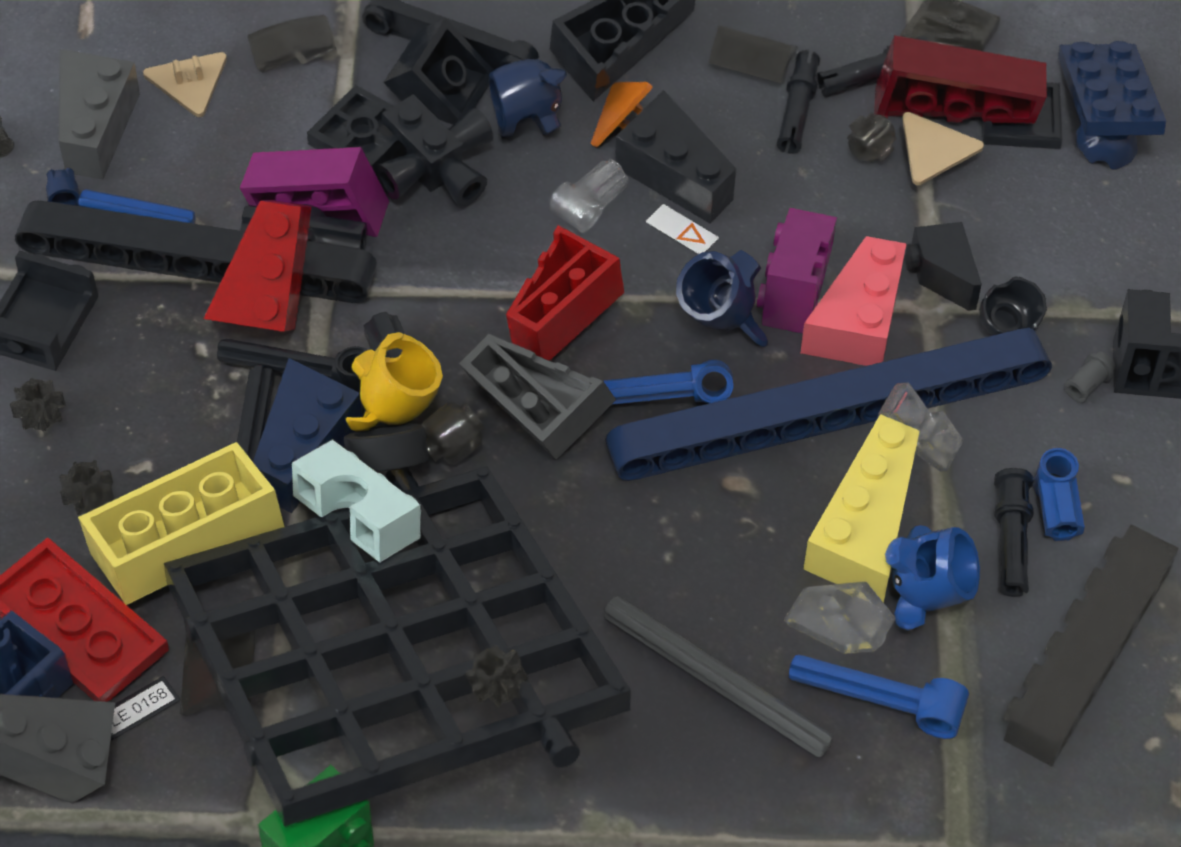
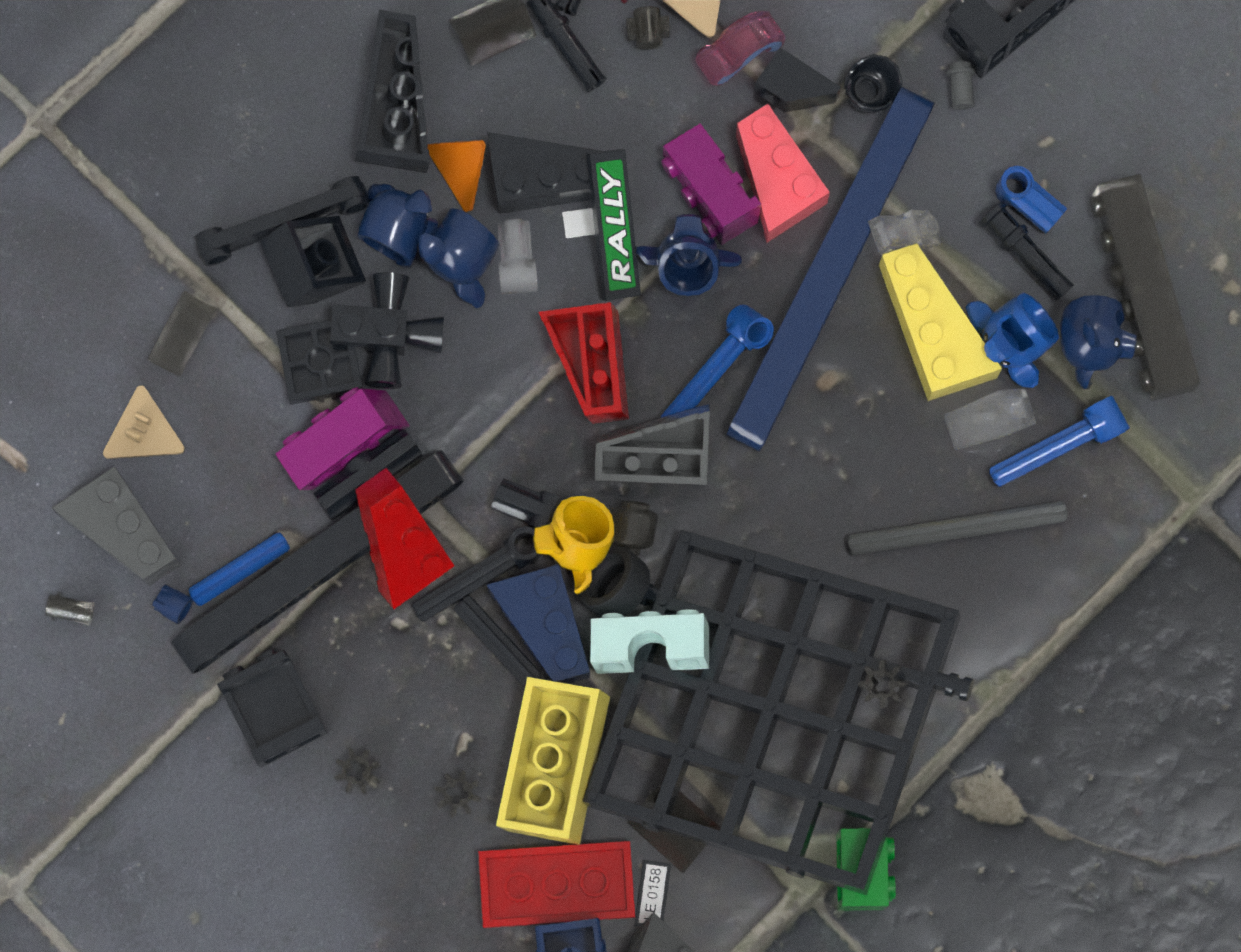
camera: 45 degrees left, 25 degrees up
none -> dark blue piece [419,208,500,309]
none -> tile [586,149,641,301]
none -> clear pink animal [695,10,786,86]
none -> dark blue piece [1060,295,1137,389]

